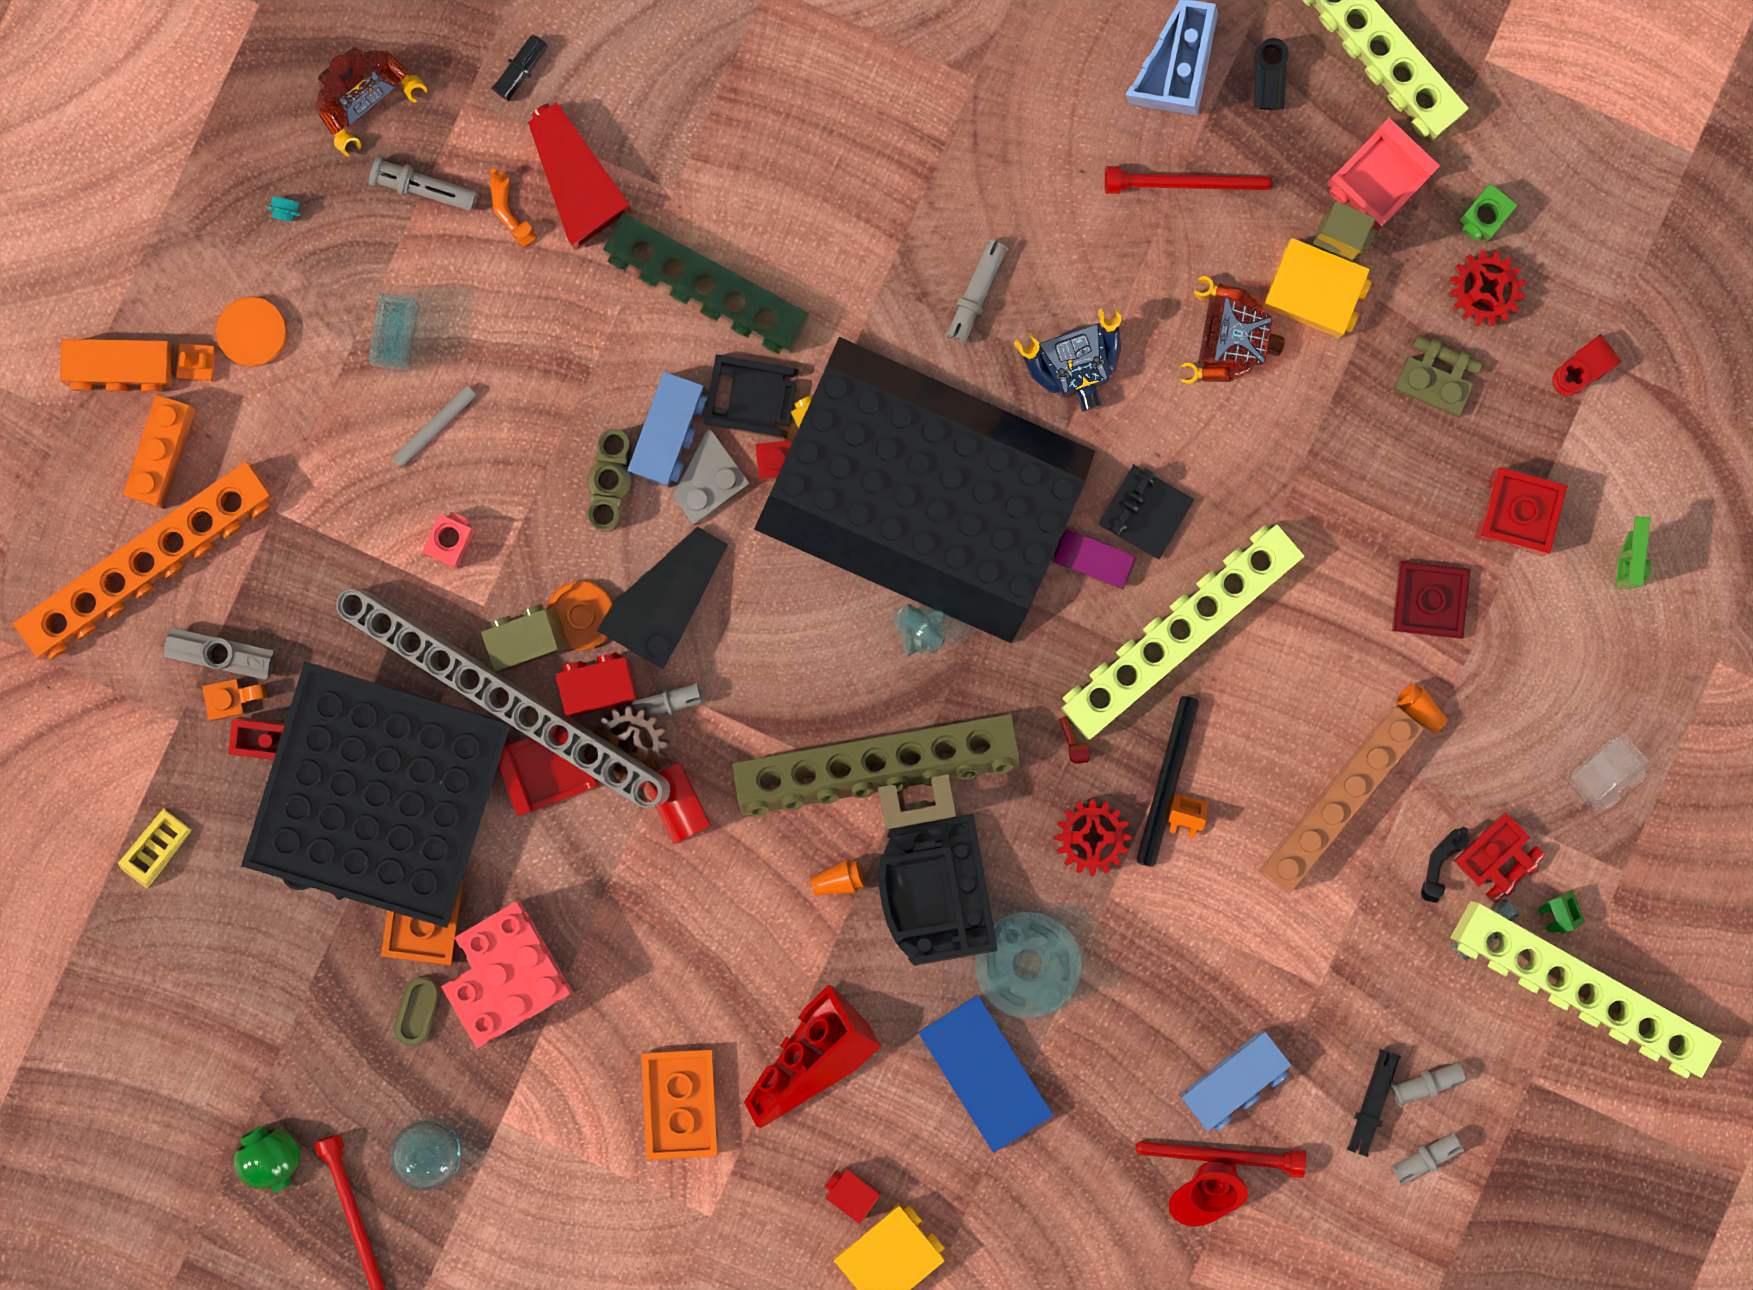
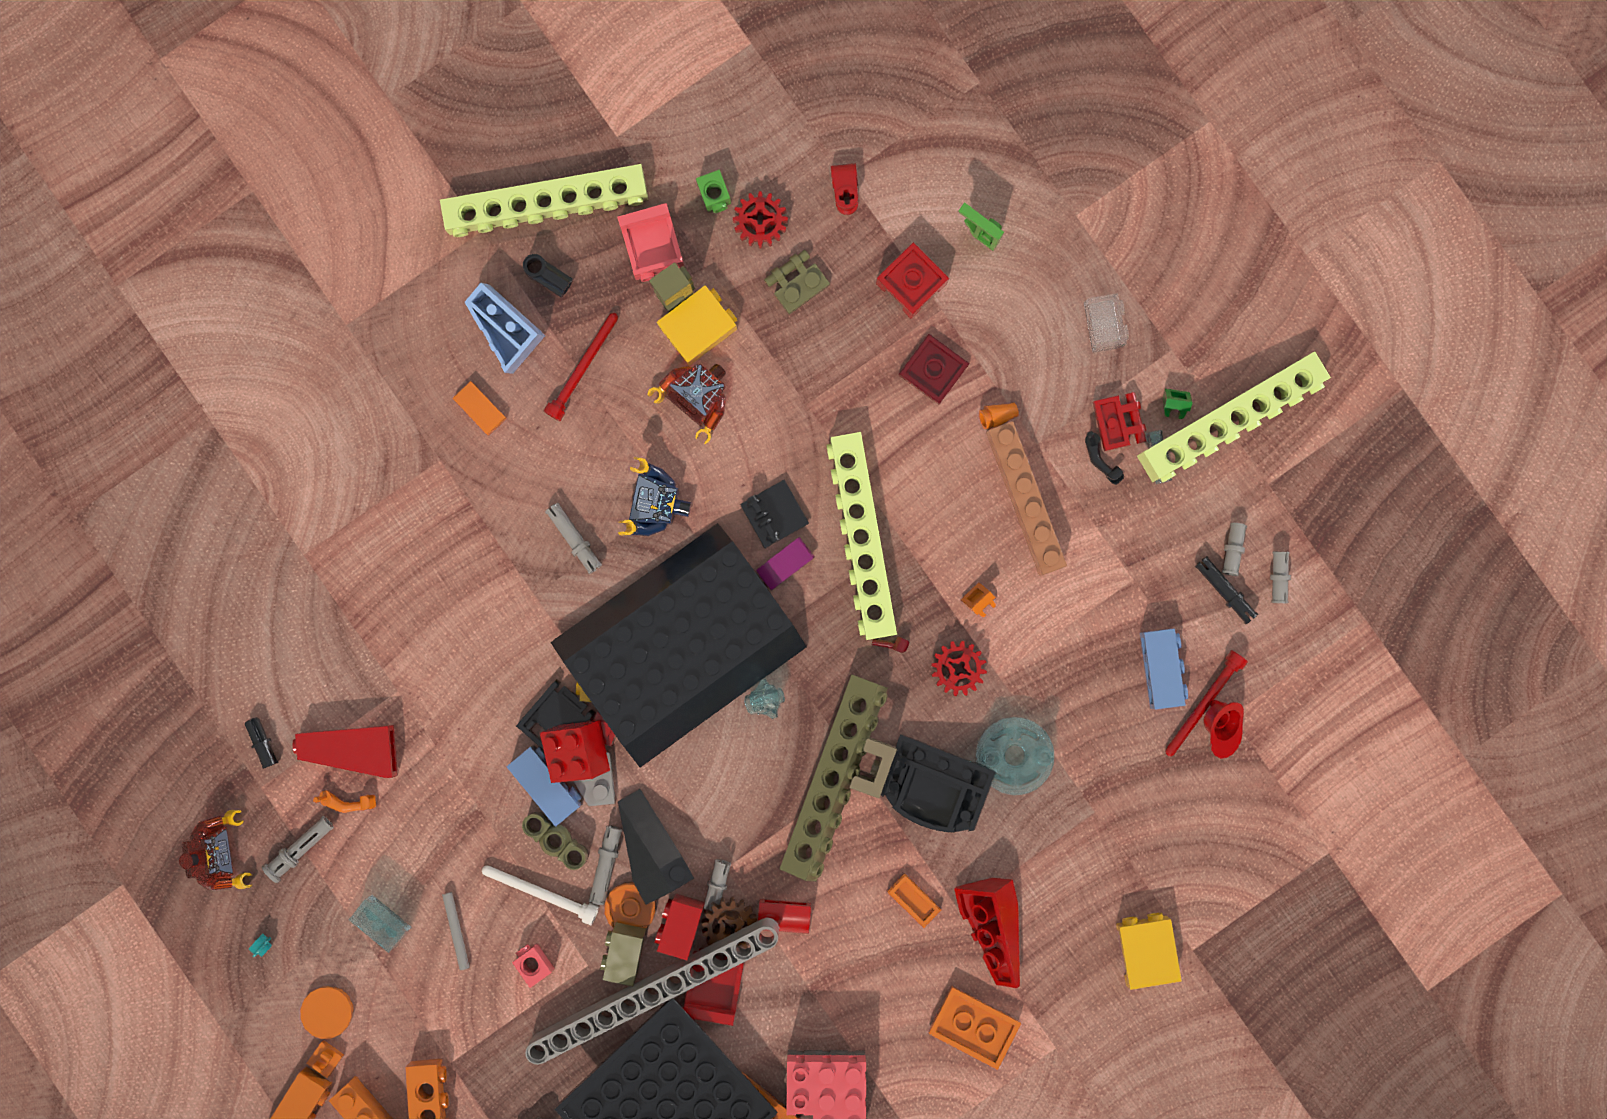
camera: 55 degrees left, 0 degrees up
clear green brick [603,213,809,355] -> none
orange cone [810,859,865,897] -> none
red brick [824,1166,881,1224] -> none
blue tile [918,994,1053,1153] -> none
black axle [1137,696,1199,867] -> none
none -> orange tile [452,381,507,436]
none -> white piece [482,865,600,926]
none -> red brick [540,720,610,783]
none -> light grey pin [589,825,622,905]
none -> orange tile [887,873,942,928]

